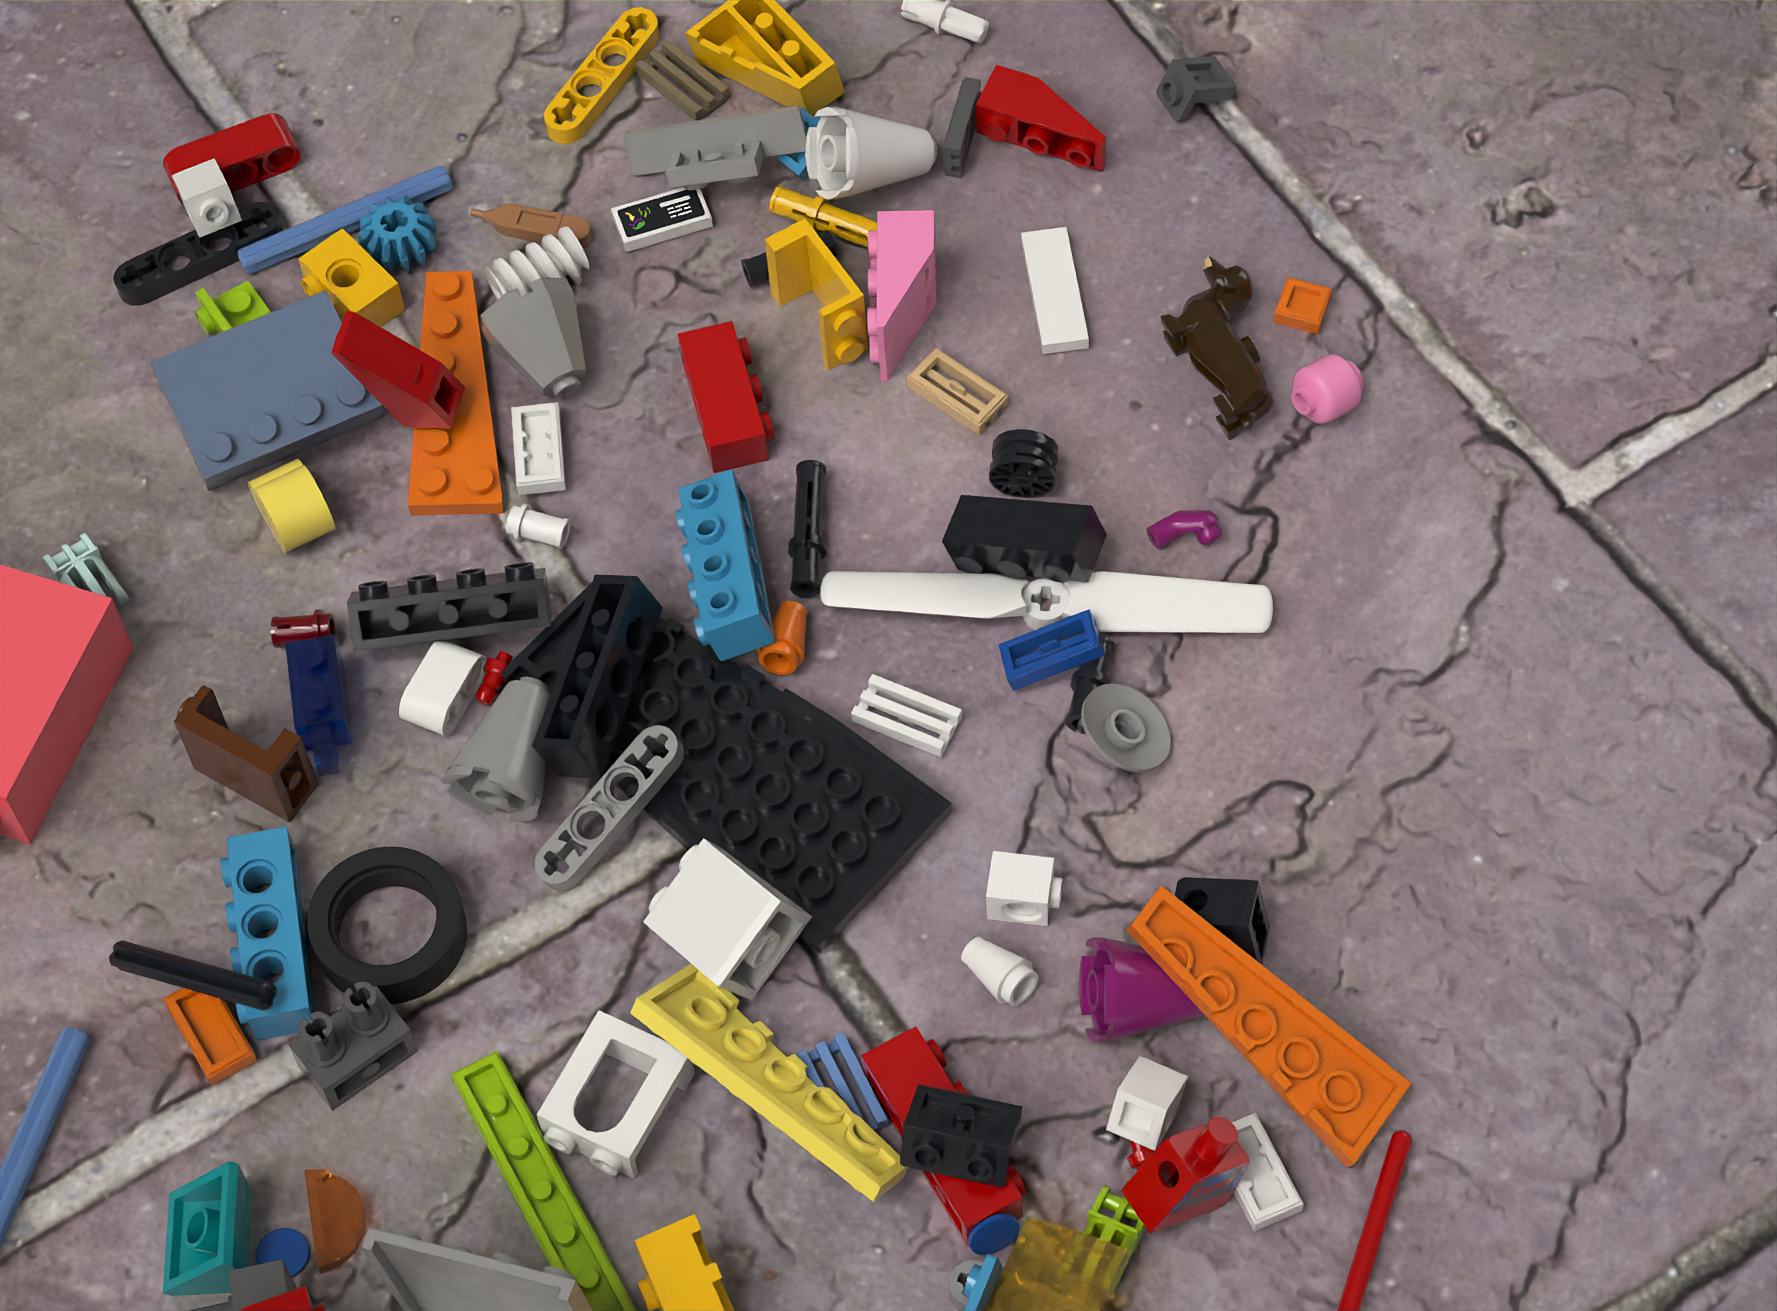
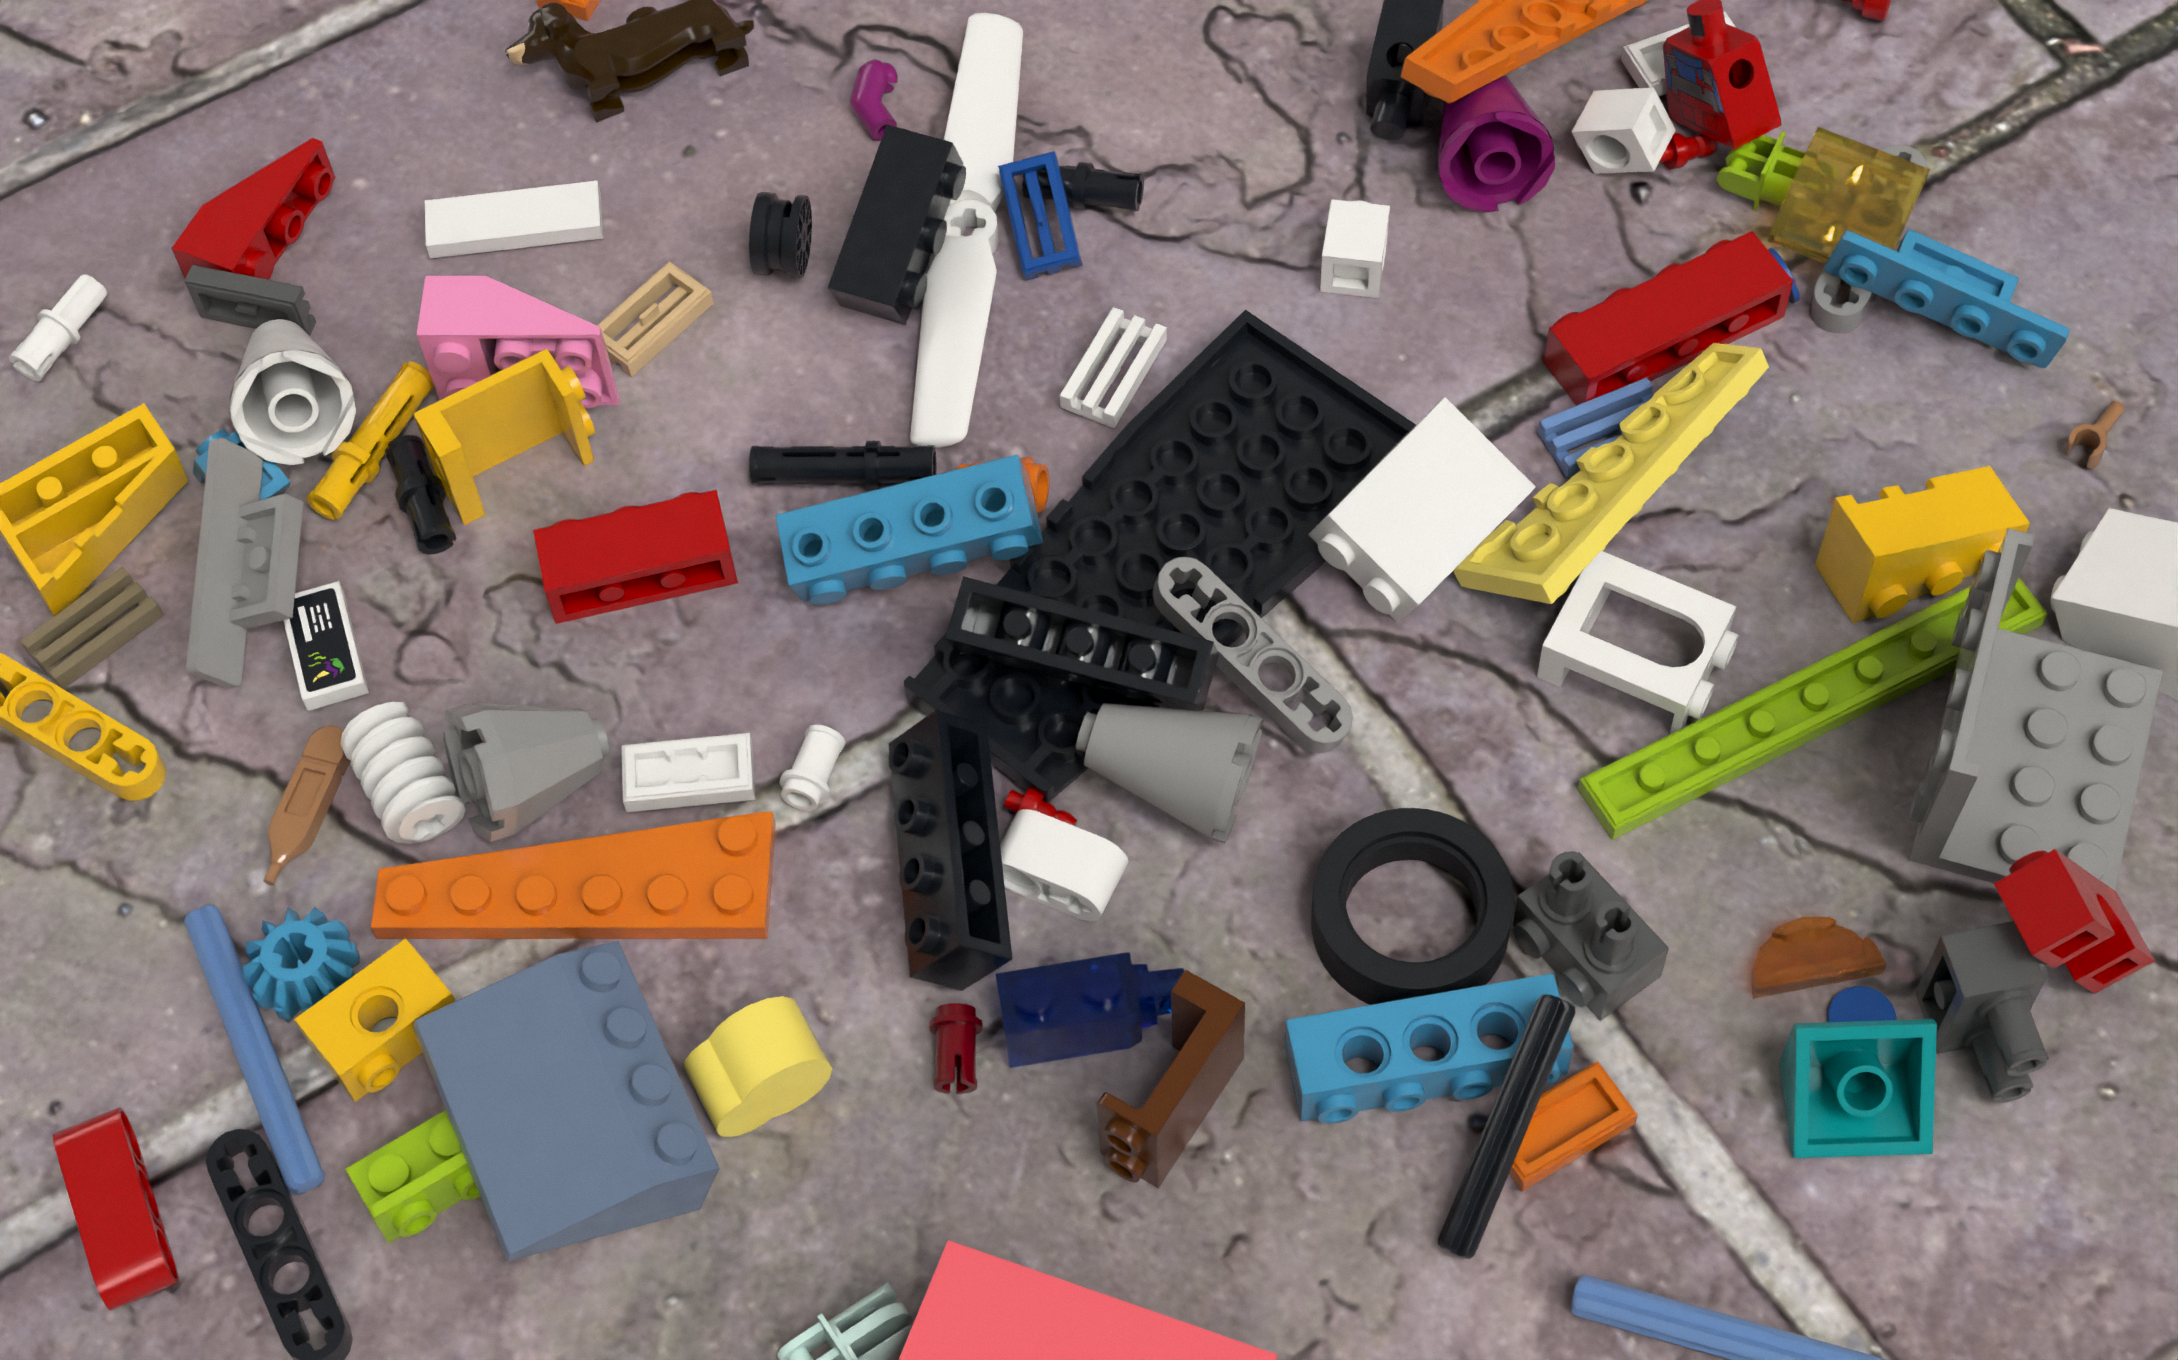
camera: 90 degrees left, 0 degrees up
white brick [172,158,242,238] -> none
red slope [331,311,465,428] -> none
black bracket [900,1084,1023,1187] -> none
white cone [961,937,1038,1007] -> none
light grey dish [1081,683,1171,772] -> none
dark grey bracket [1156,56,1237,122] -> none

